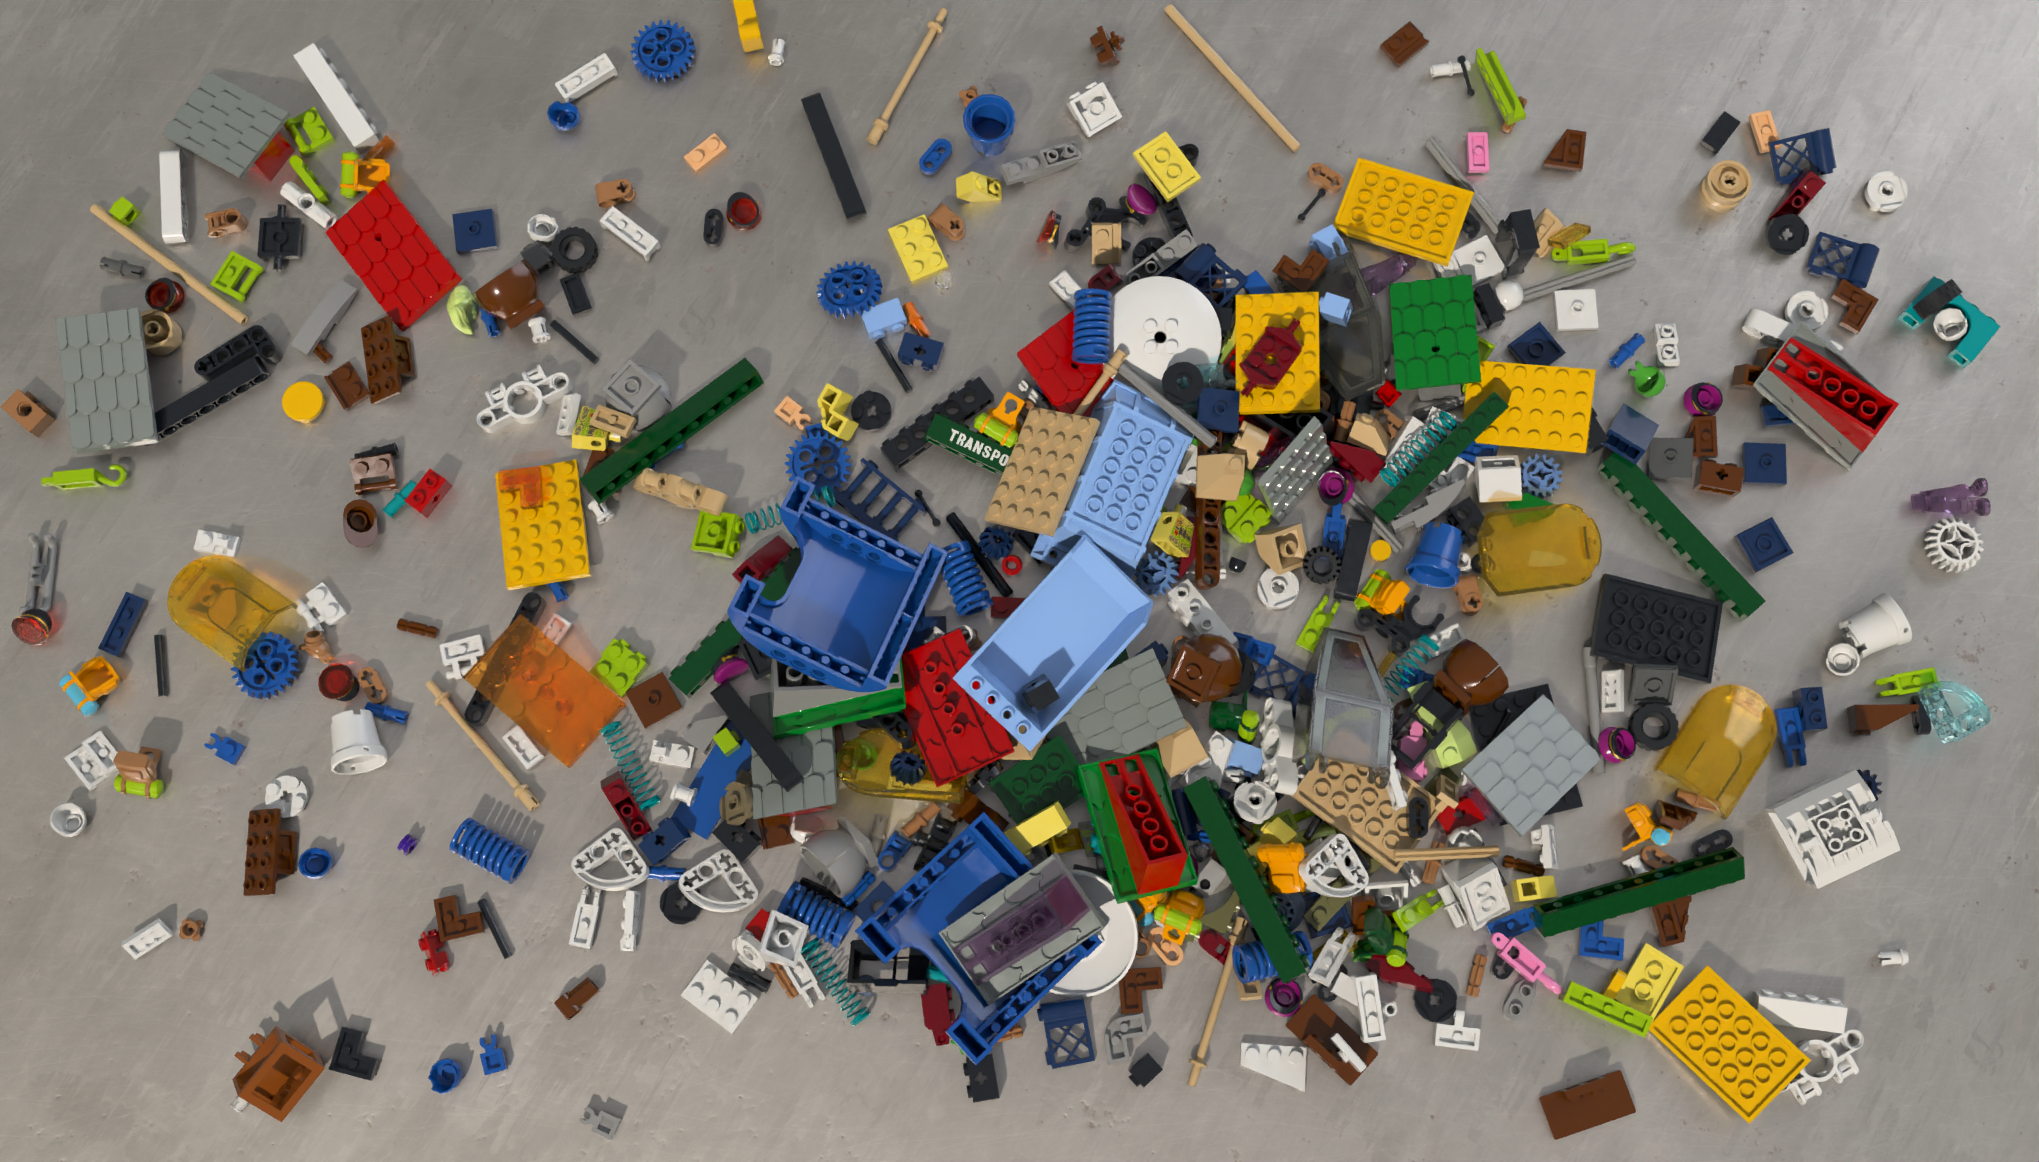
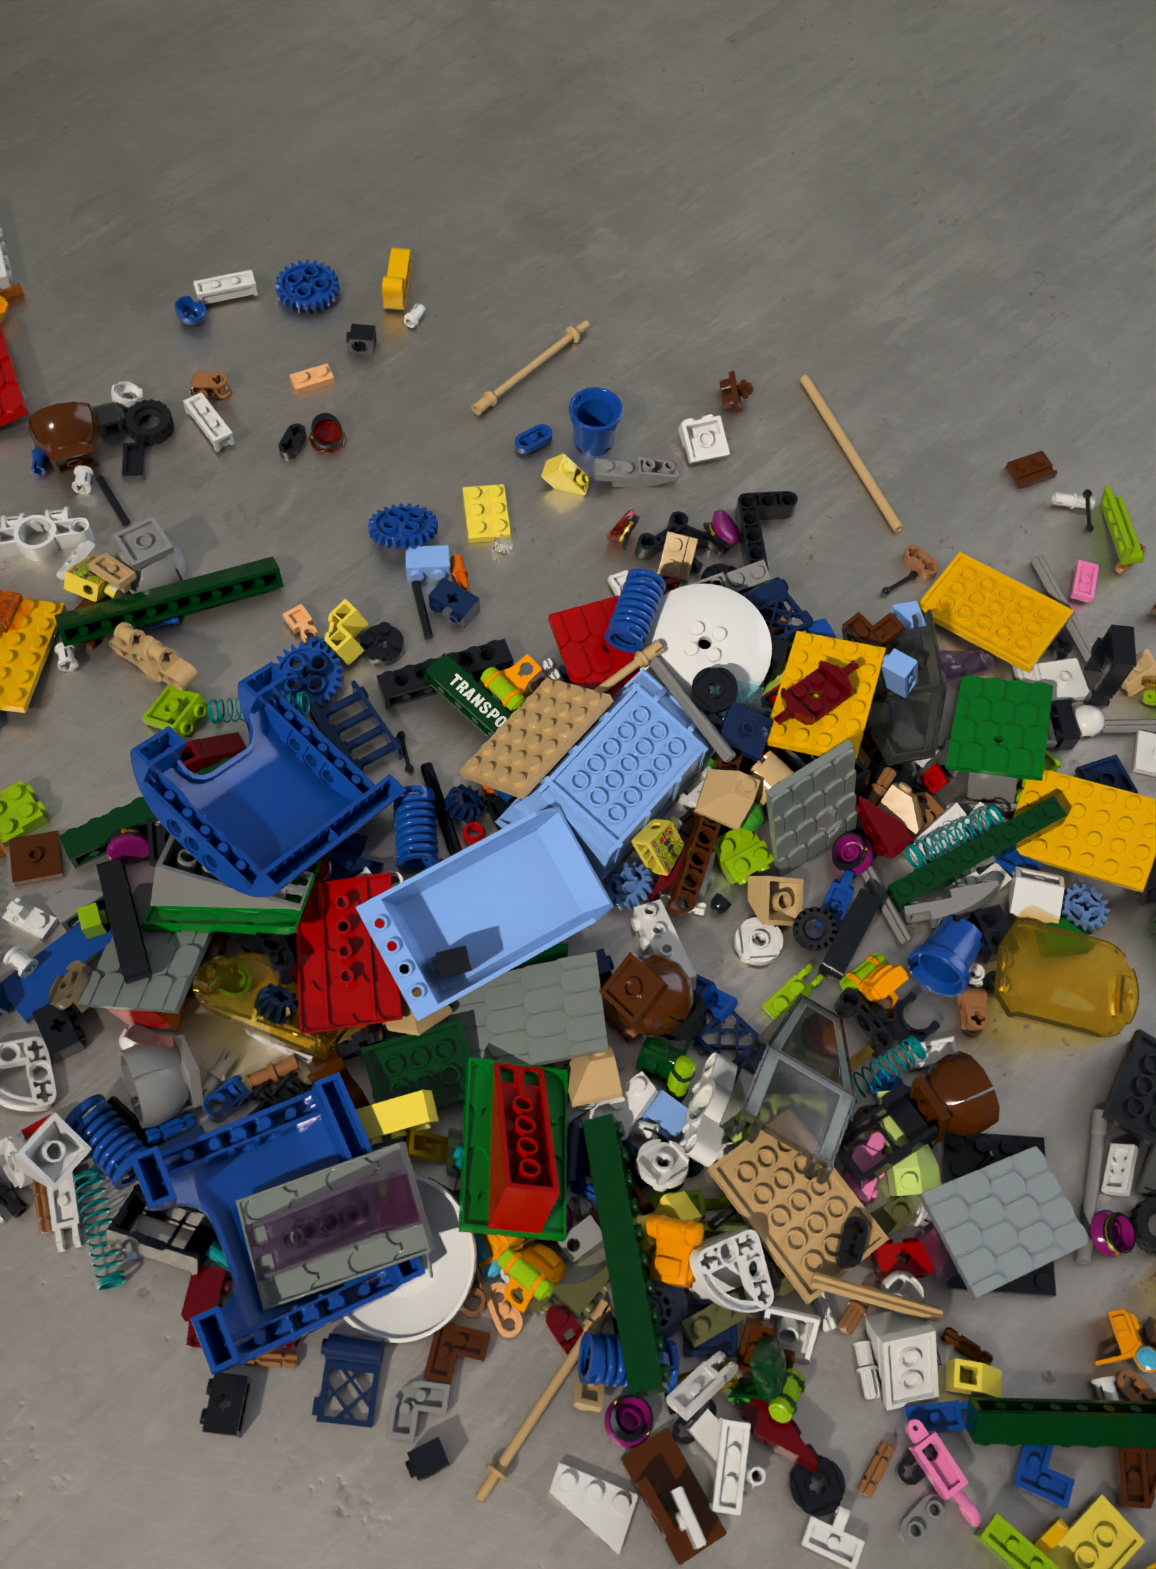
camera: 10 degrees right, 15 degrees down
yellowish green hair [447,285,478,334] -> none
dark blue plate [452,209,498,254] -> none
reddish brown plate [758,815,795,850] -> none
black beam [801,92,866,221] -> none
medium nougat piece [927,203,965,241] -> none
light yellow plate [1133,131,1201,202] -> none
yellow tile [1369,540,1391,562] -> none
white hinge [1379,749,1408,811] -> none
lime hinge [1391,888,1444,933] -> none
tan hinge [1434,774,1459,812] -> none
white hinge [1531,825,1558,869] -> none
none -> black brick [346,324,377,355]

